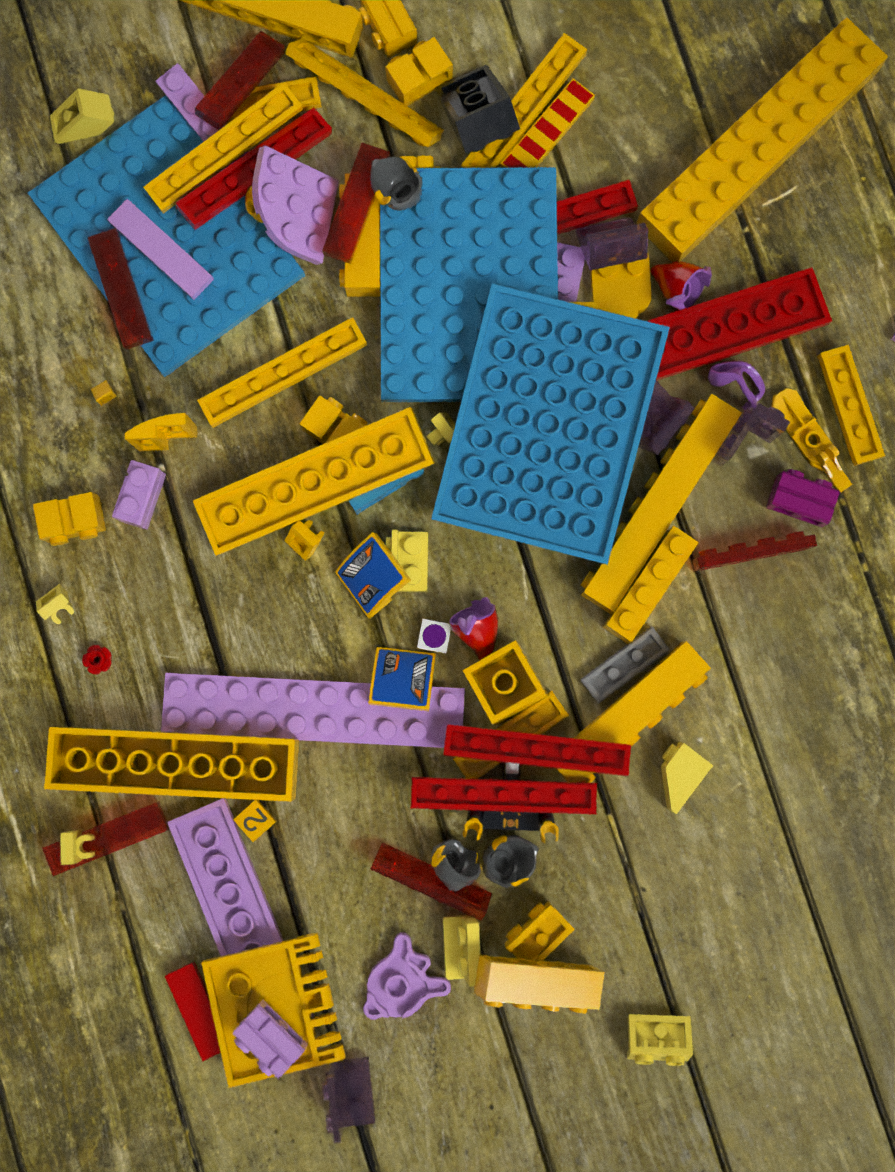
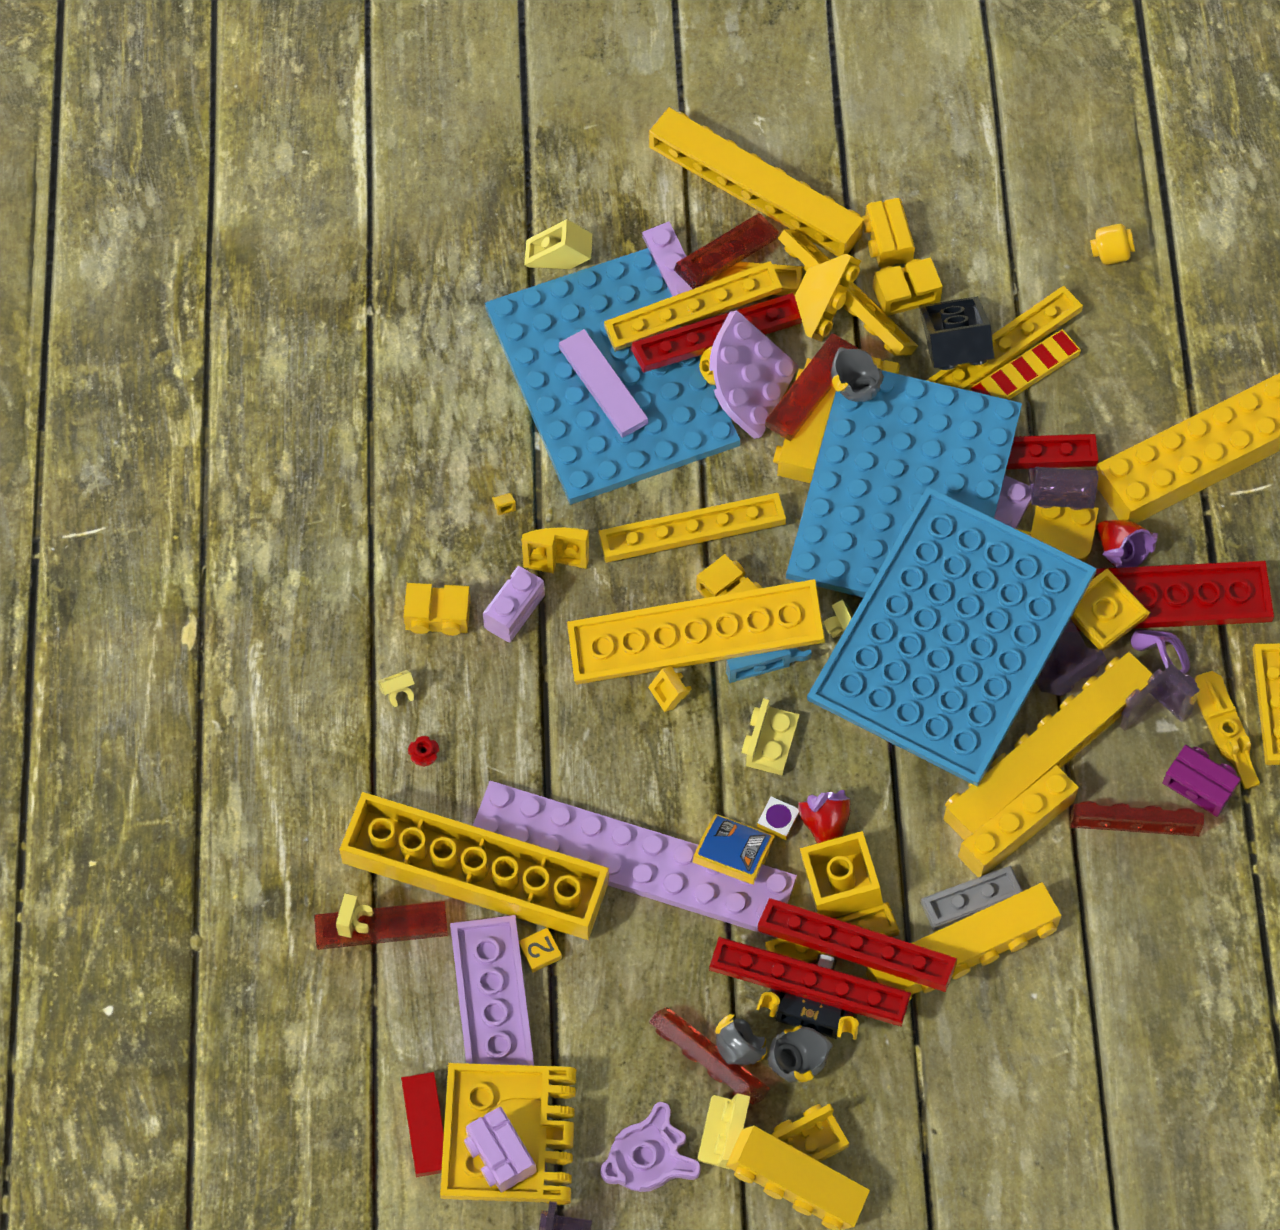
camera: 15 degrees right, 20 degrees down
clear red plate [87,228,154,350] -> none
slope [335,532,411,618] -> none
light yellow slope [661,742,713,814] -> none
none -> yellow slope [795,254,861,342]
none -> yellow tile [1070,568,1150,652]

